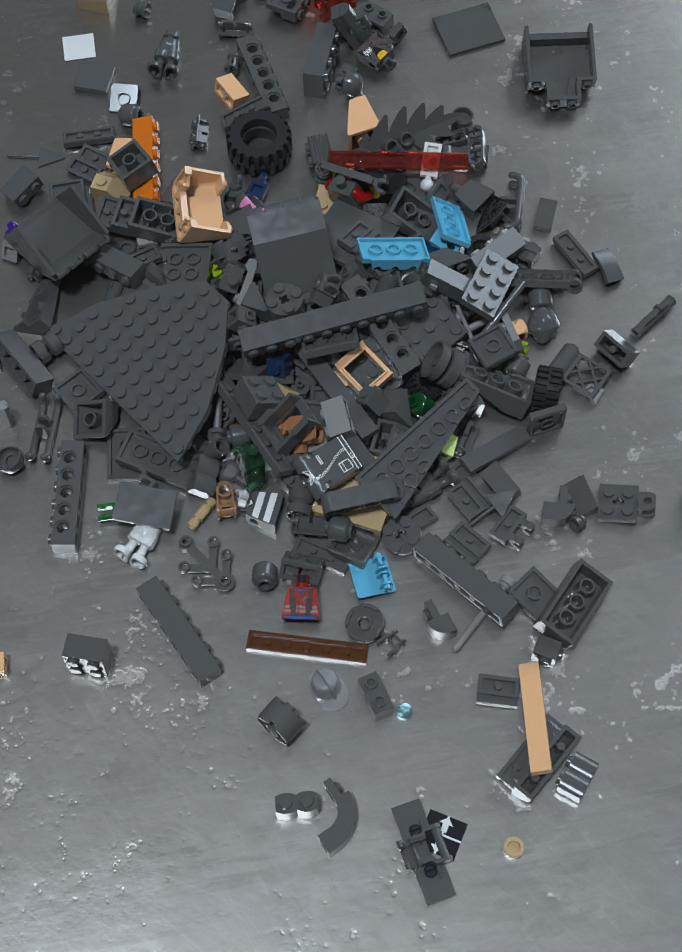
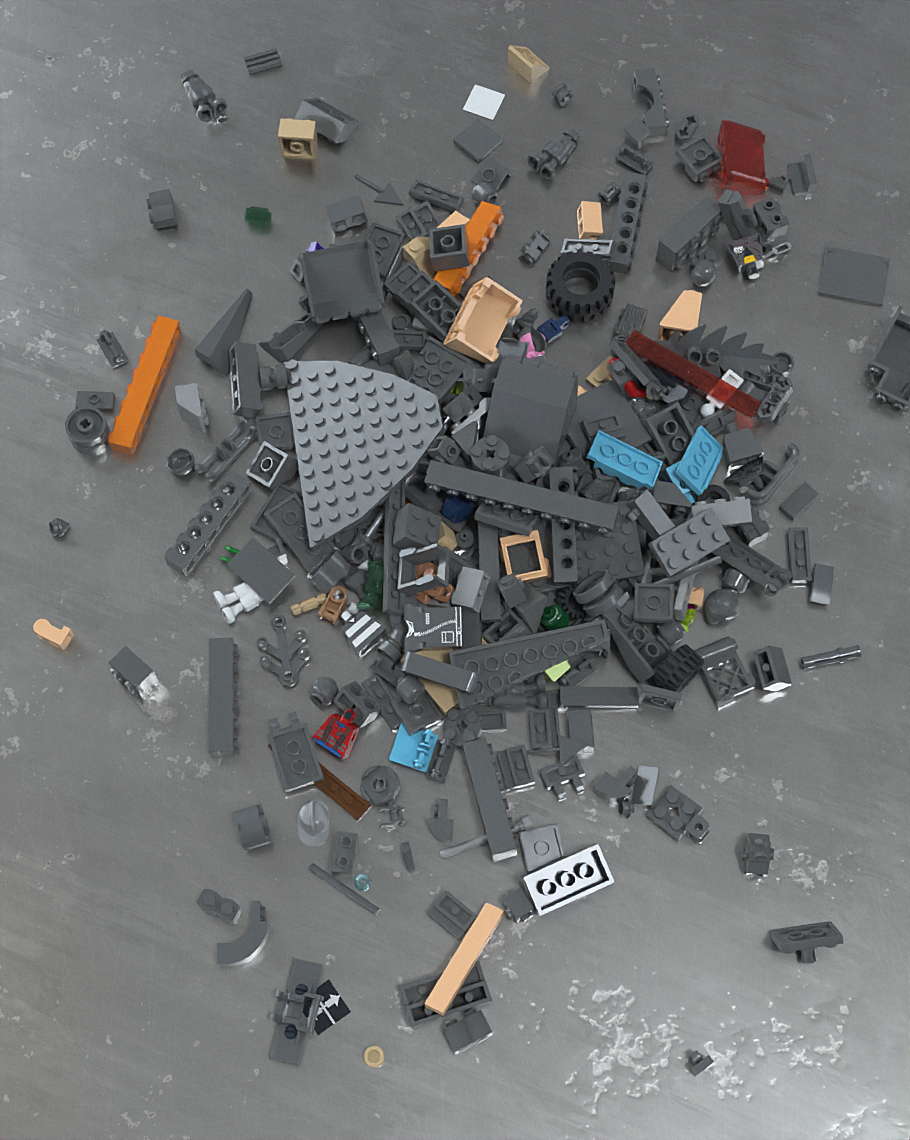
camera: 30 degrees right, 5 degrees up
none -> dark grey tile [268,711,324,792]
none -> dark grey bar [309,863,380,916]
none -> dark grey tile [401,841,415,870]
none -> dark grey hinge [425,738,456,782]

